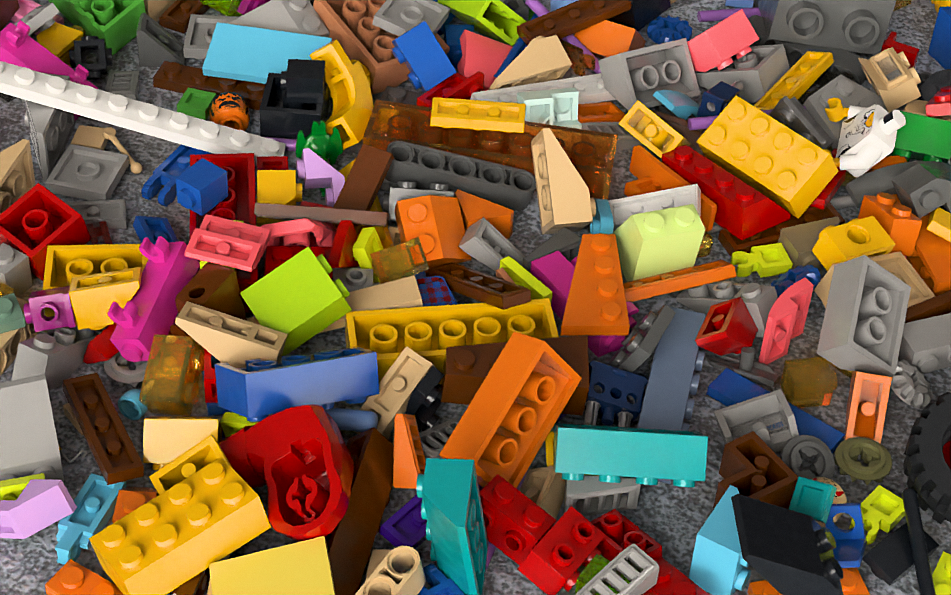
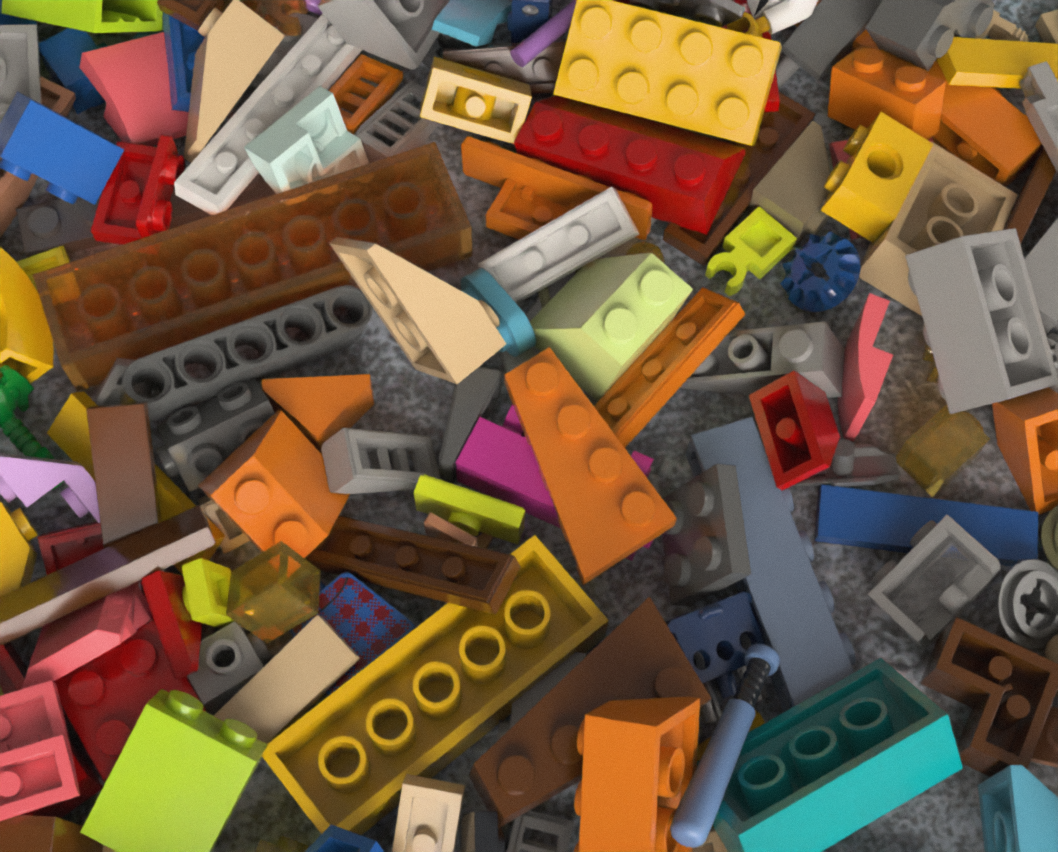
camera: 30 degrees left, 25 degrees up
yellow plate [430,97,526,133] -> none
none -> medium blue piece [670,644,780,848]

